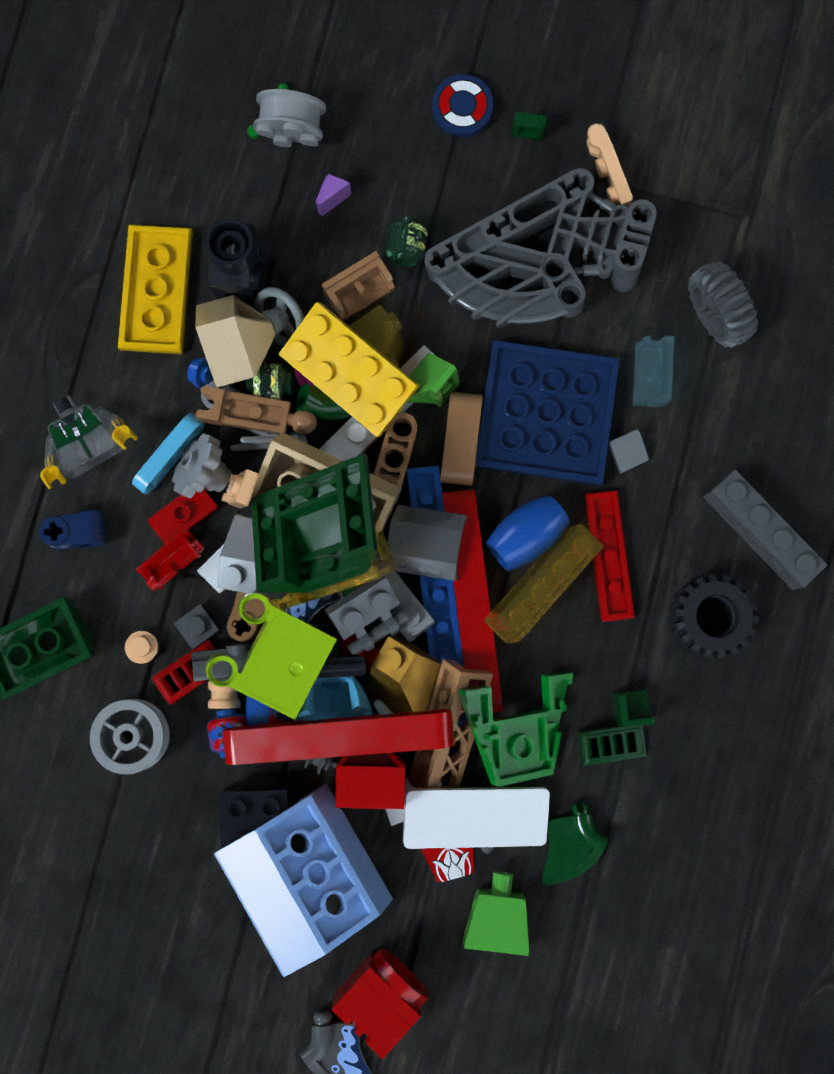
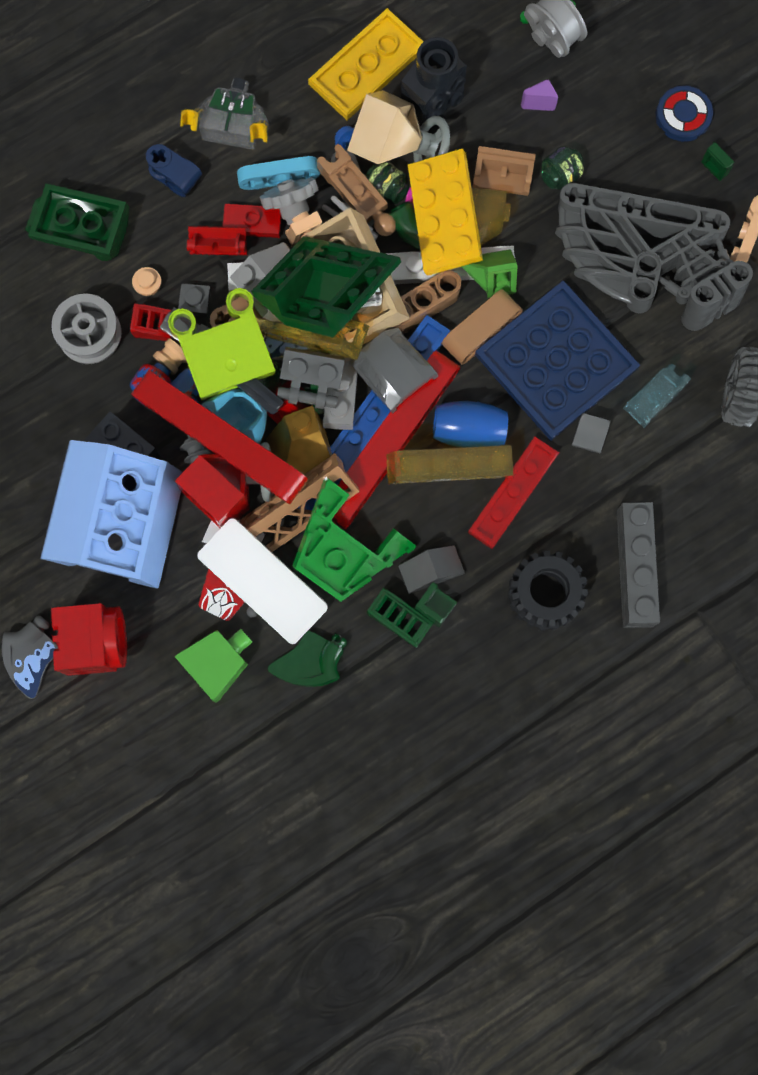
camera: 45 degrees right, 5 degrees down
none -> dark grey slope [398,545,465,594]

